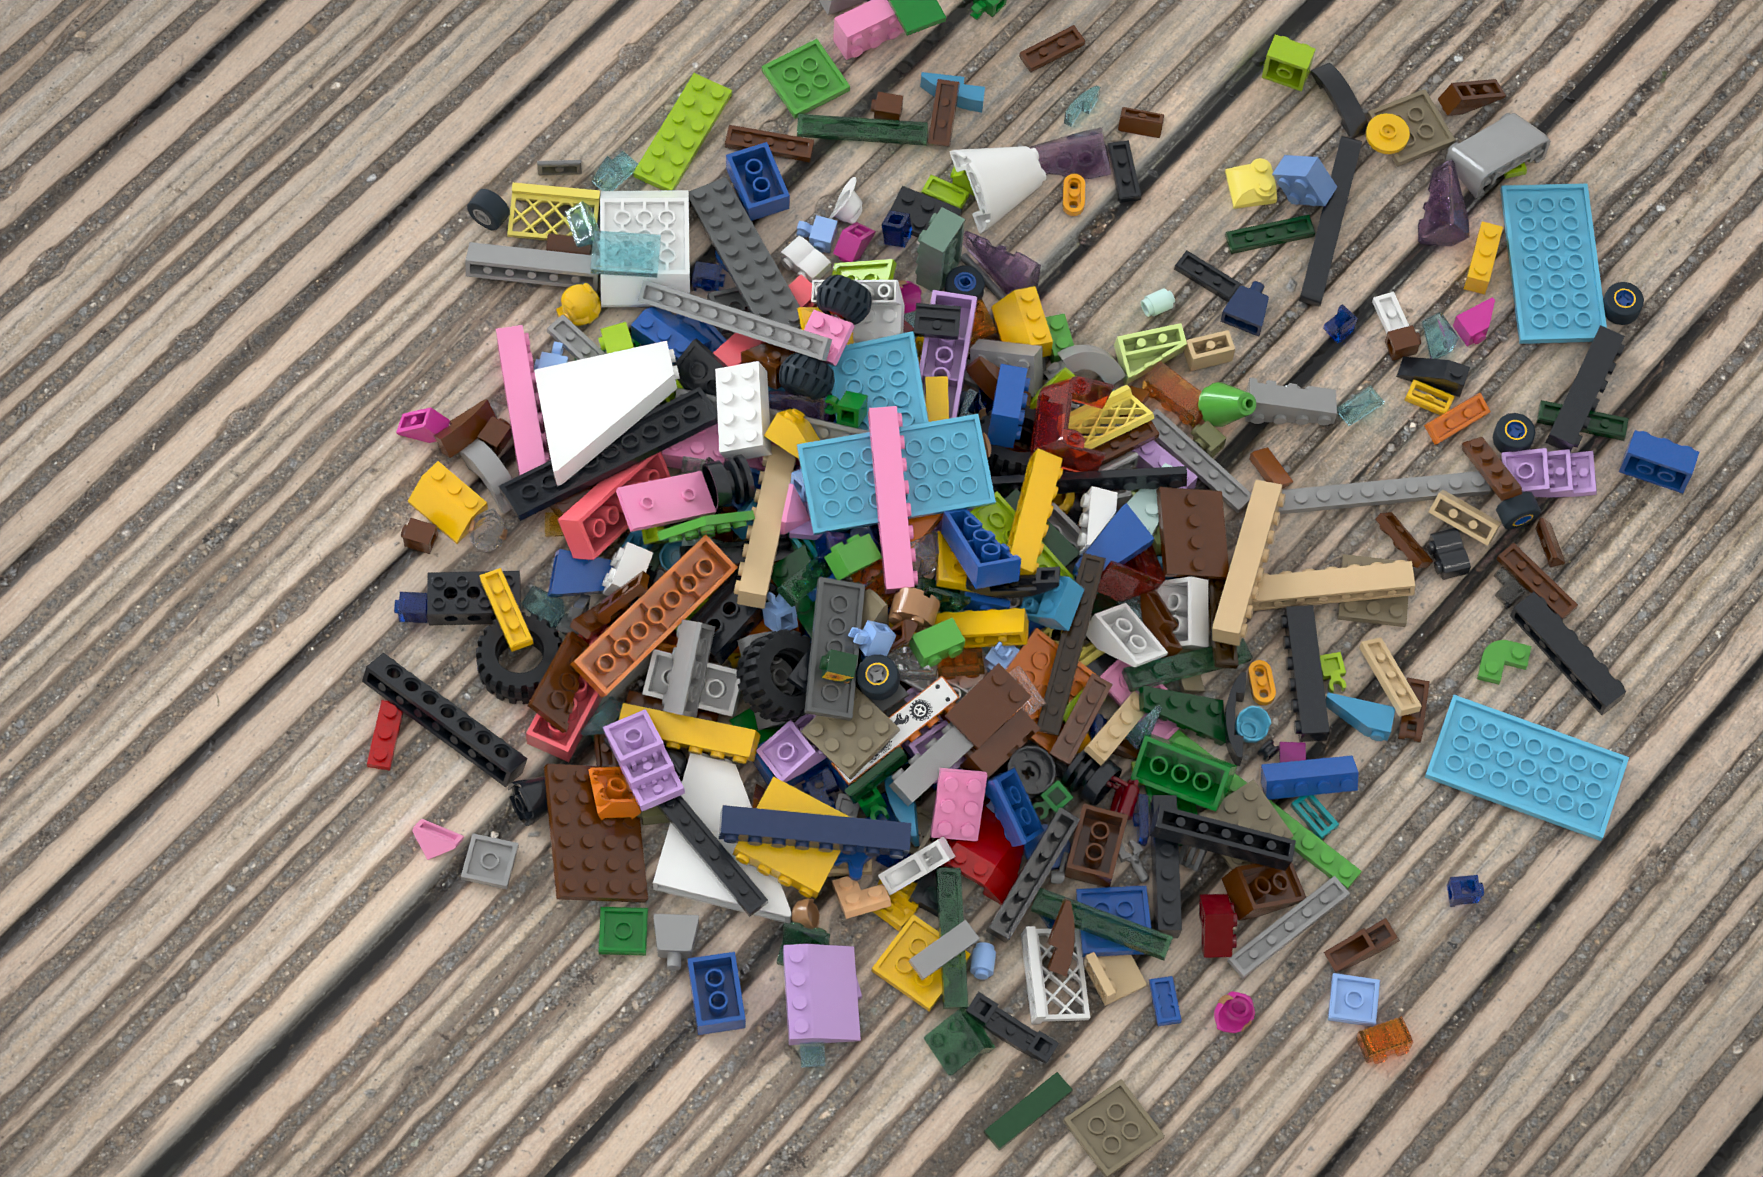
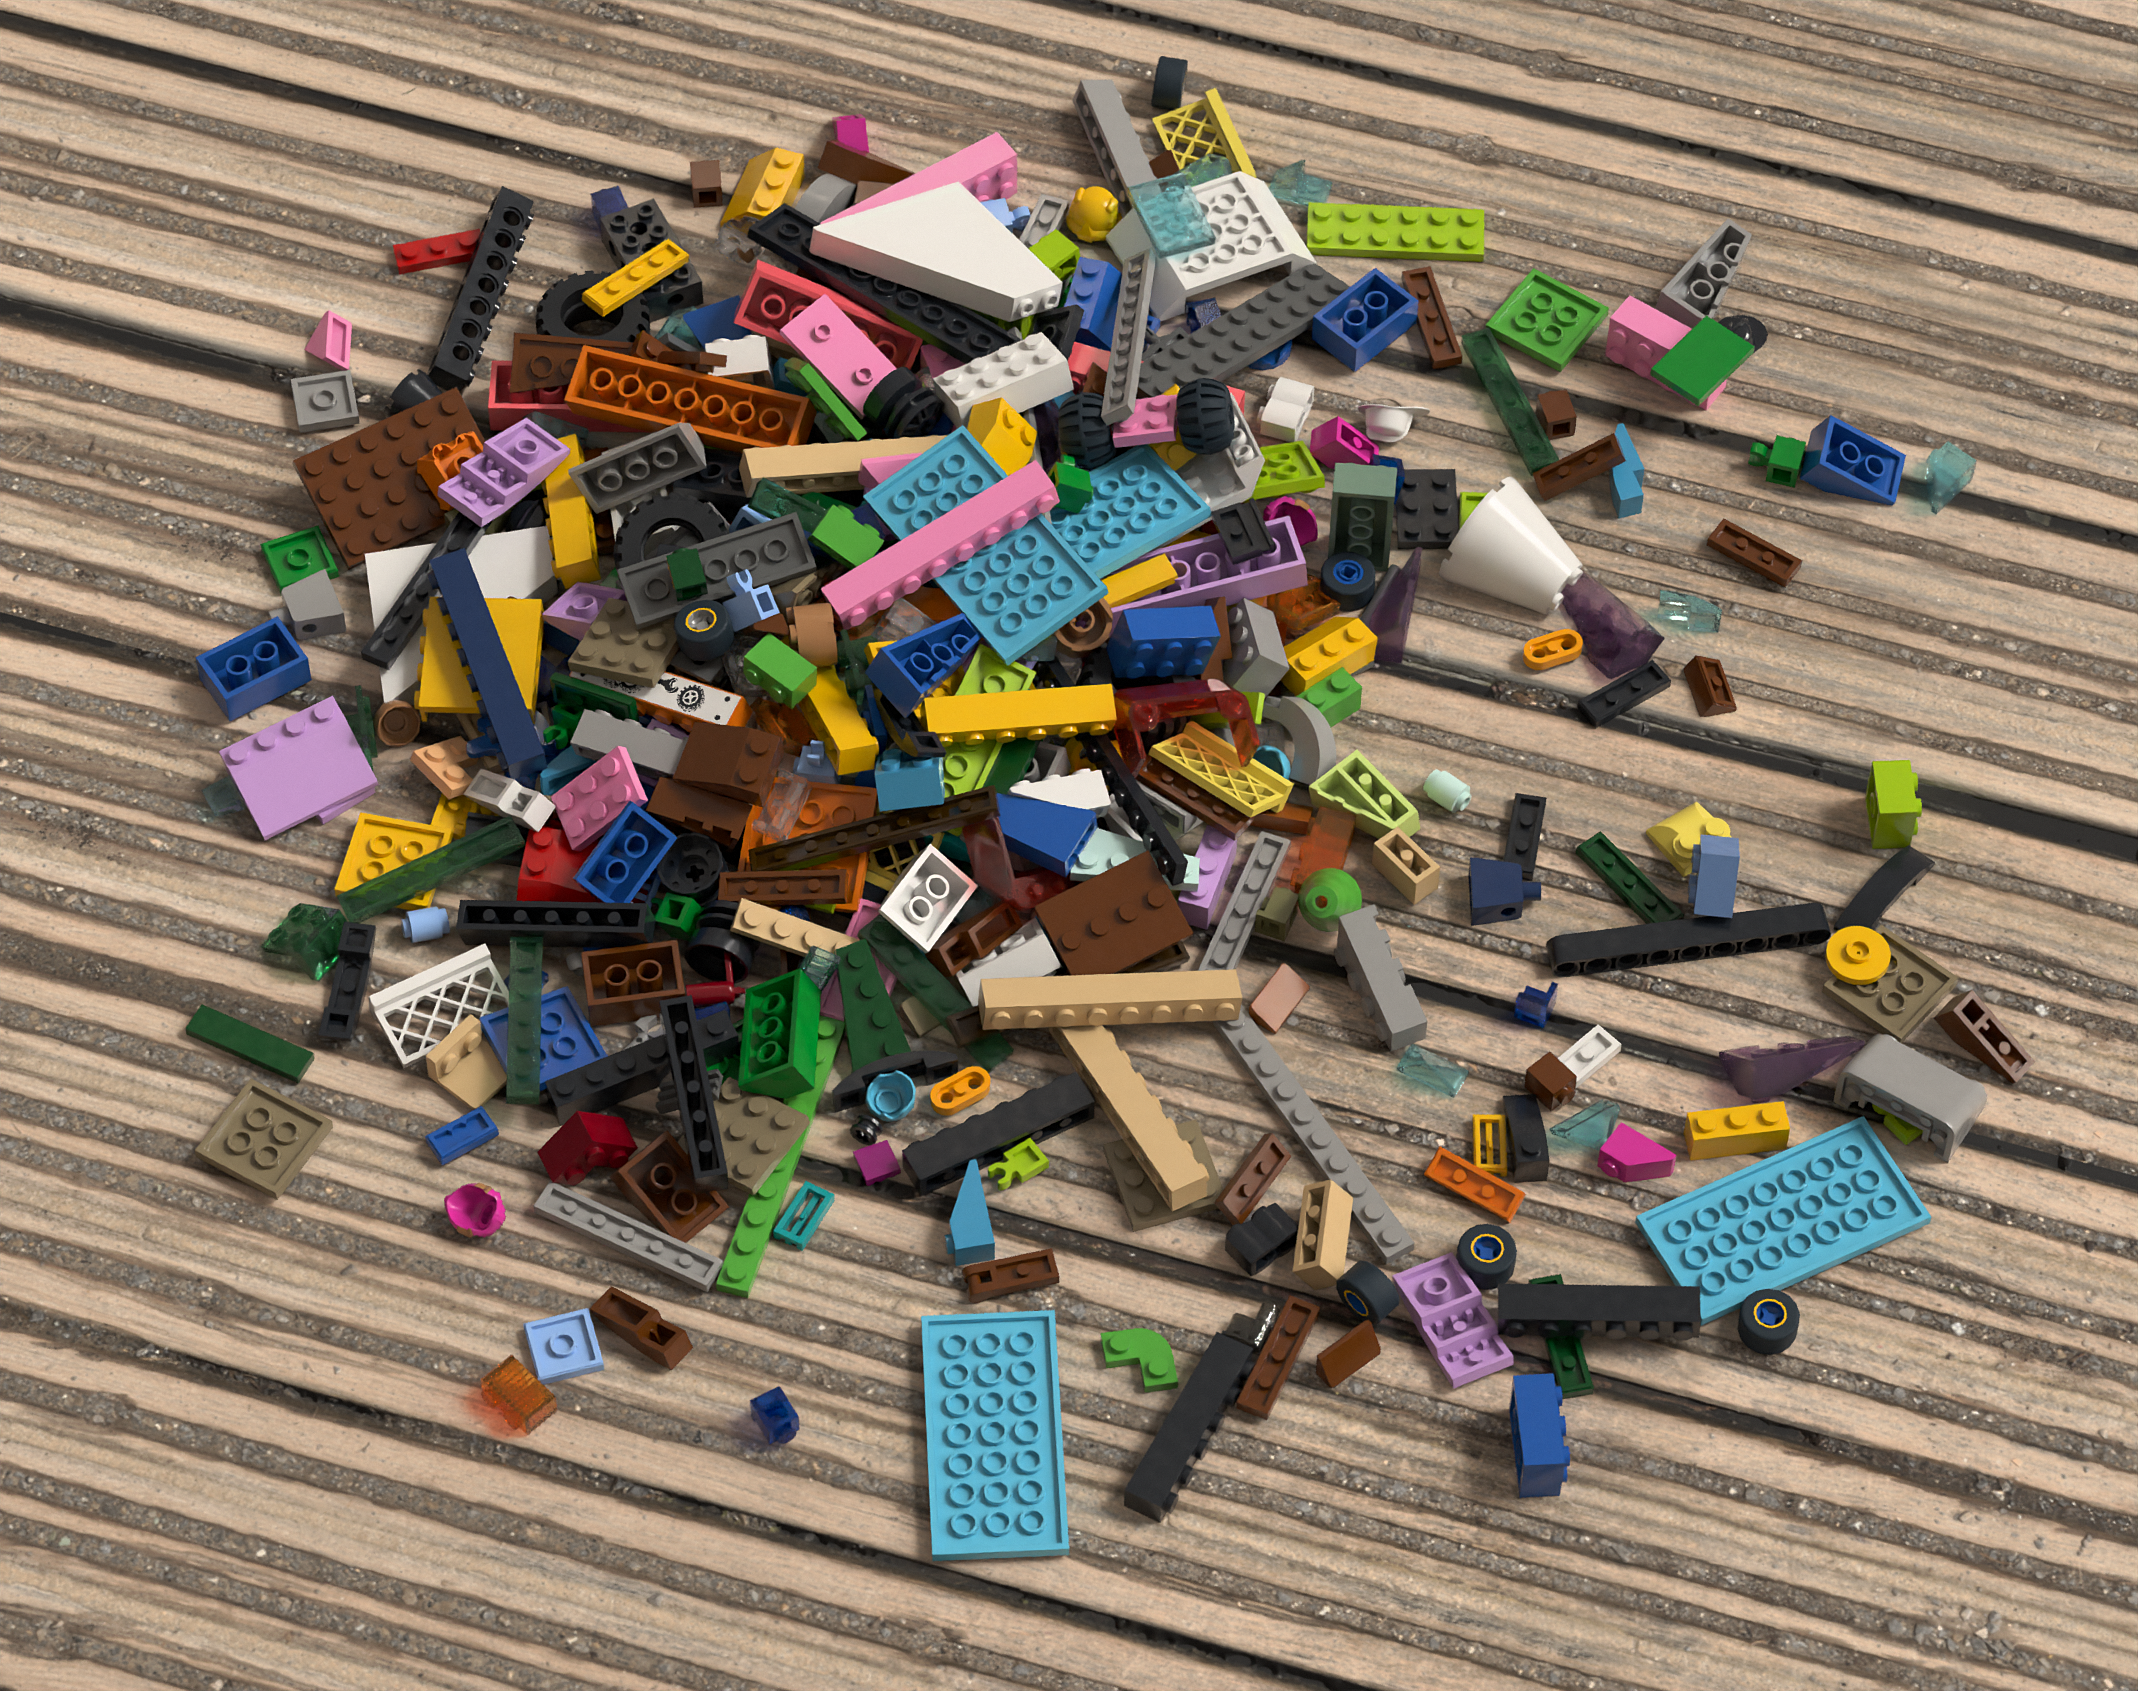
camera: 70 degrees right, 10 degrees down
flat silver slope [537,160,582,175] -> none
light blue brick [796,215,837,253] -> none
light grey tile [908,920,980,981] -> none
reddish brown slope [1047,898,1075,977] -> none
blue brick [1261,755,1359,800] -> none
tan plate [1359,637,1422,716] -> none
reddish brown plate [1462,437,1522,501] -> none

